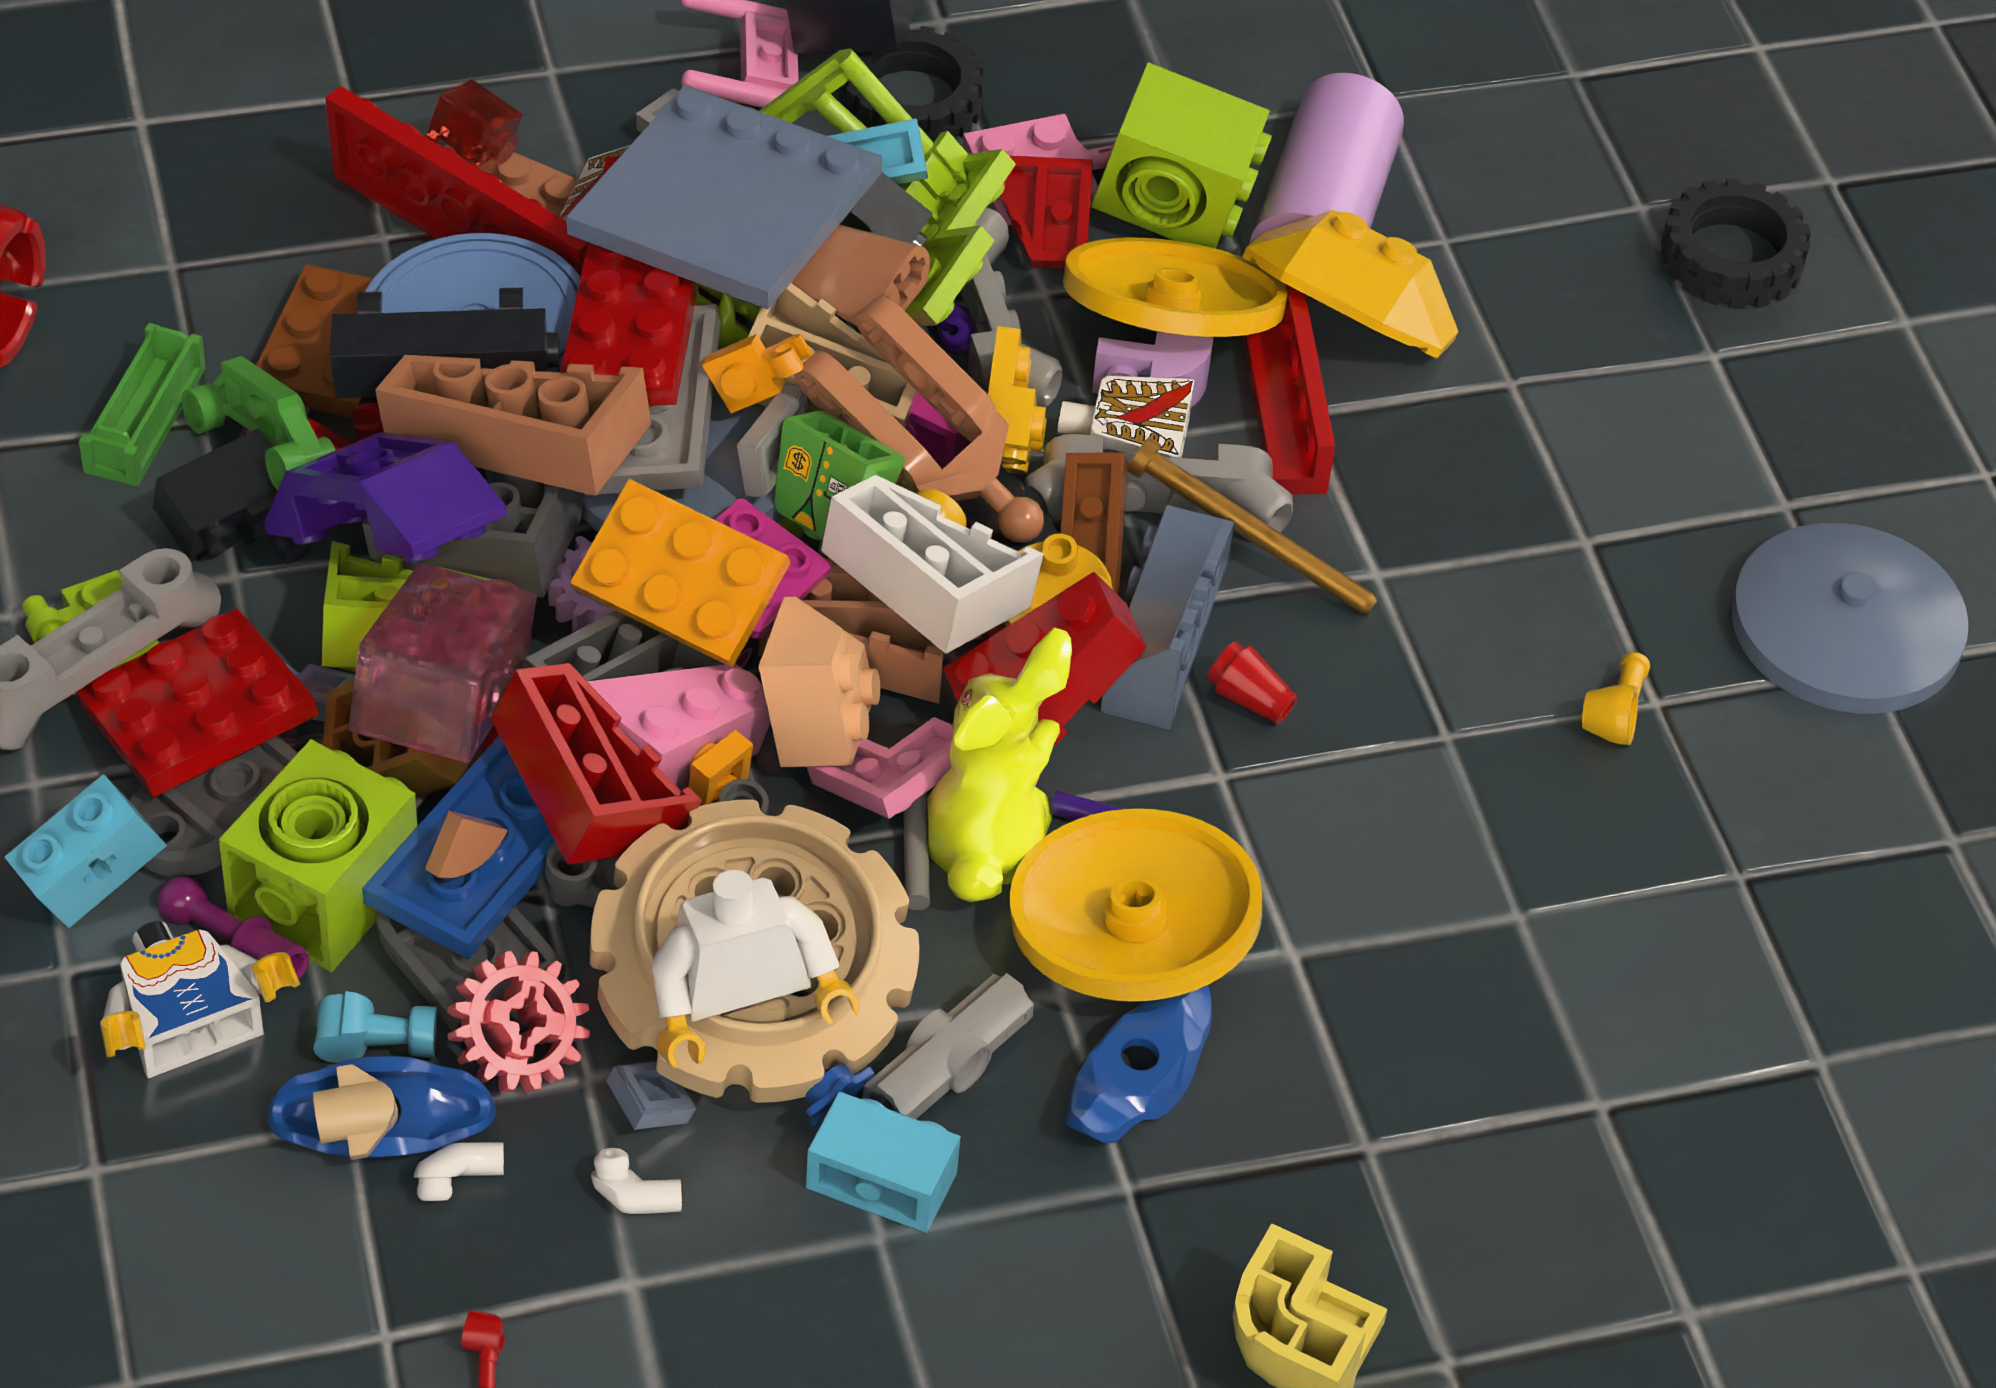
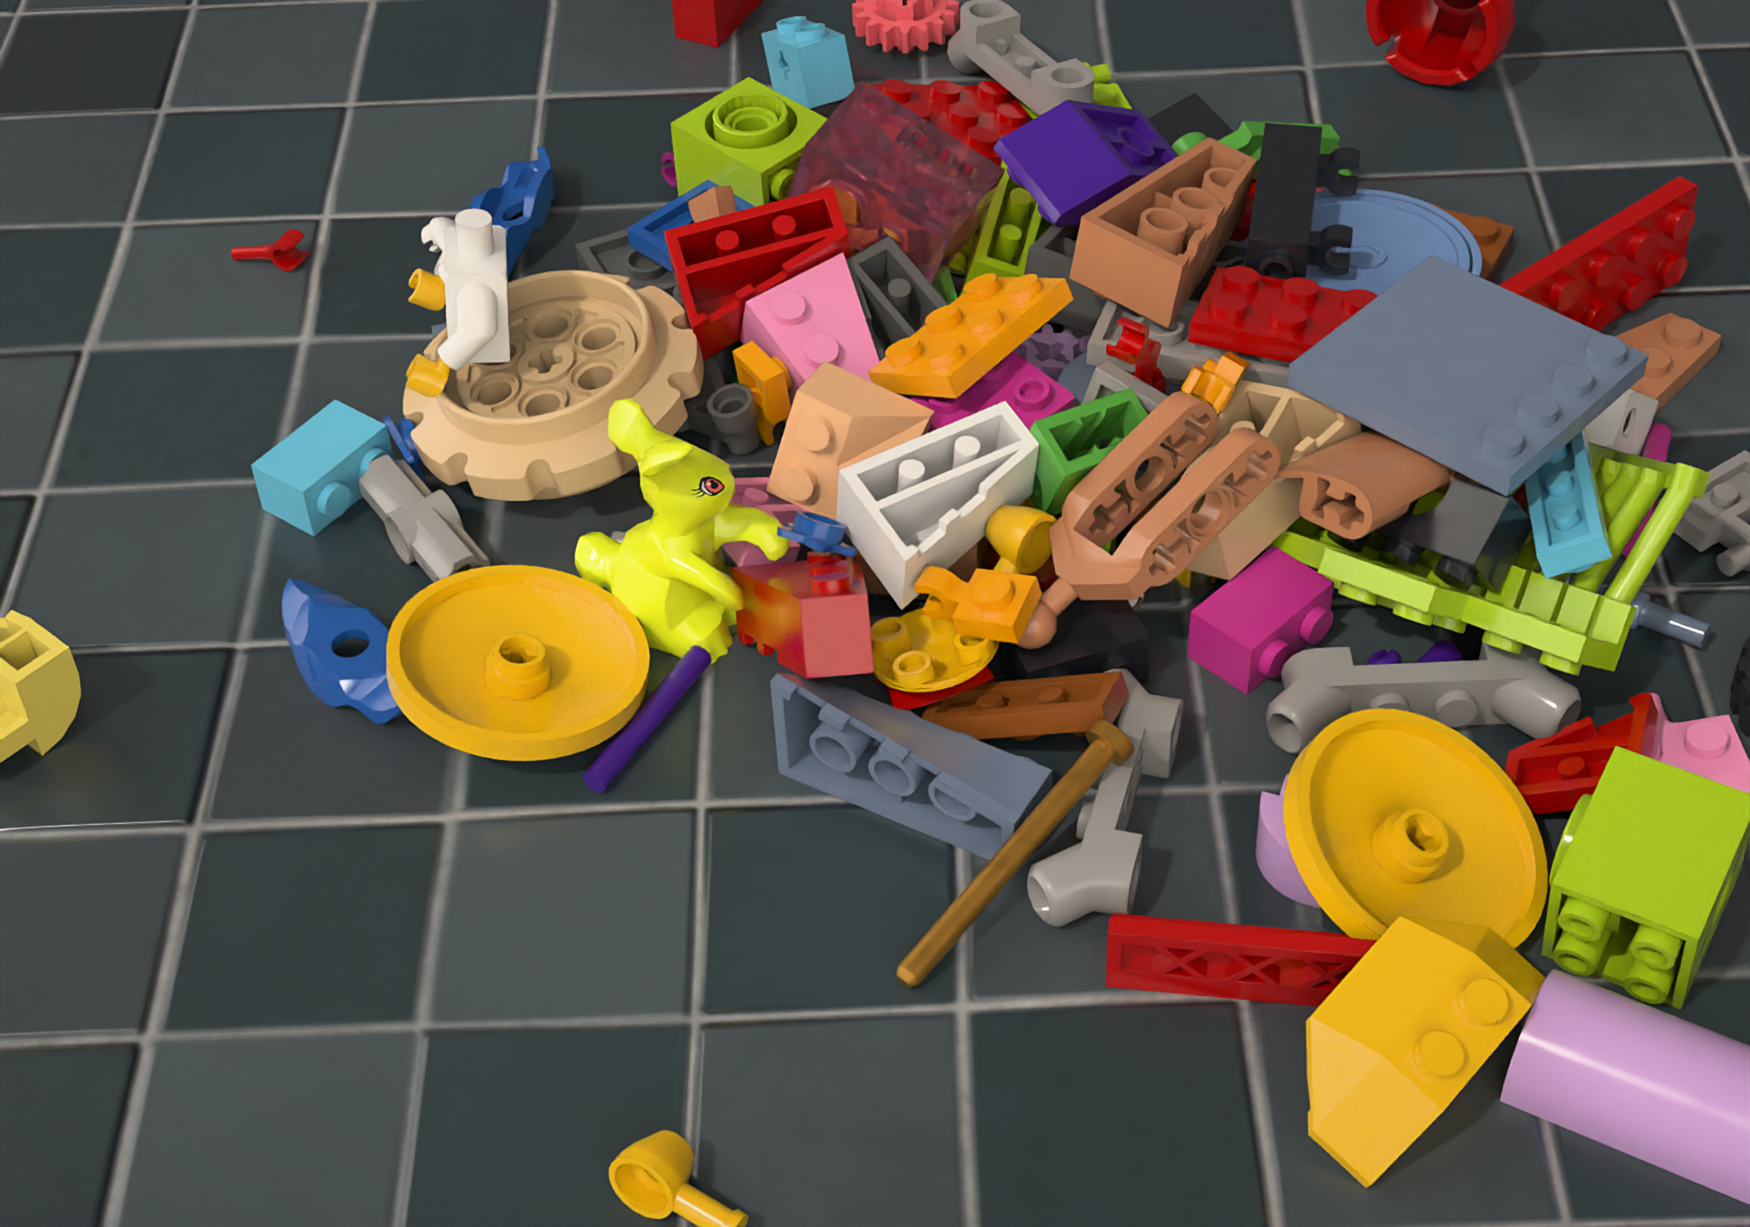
camera: 110 degrees right, 5 degrees down
bright green container [79,323,206,487] -> none
torso [100,921,300,1079] -> none
medium azure leg [313,991,437,1063] -> none
tan piece [313,1064,398,1160] -> none
clear red brick [425,79,523,166] -> none
coral gear [447,951,590,1093] -> none
white arm [591,1148,682,1214] -> none
yellow plate [988,326,1047,475] -> none
torso [1057,376,1195,458] -> none
red cone [1207,641,1299,725] -> none
none -> blue plate [777,510,858,557]
none -> light orange plate [914,566,1042,644]
none -> red piece [1106,316,1167,394]

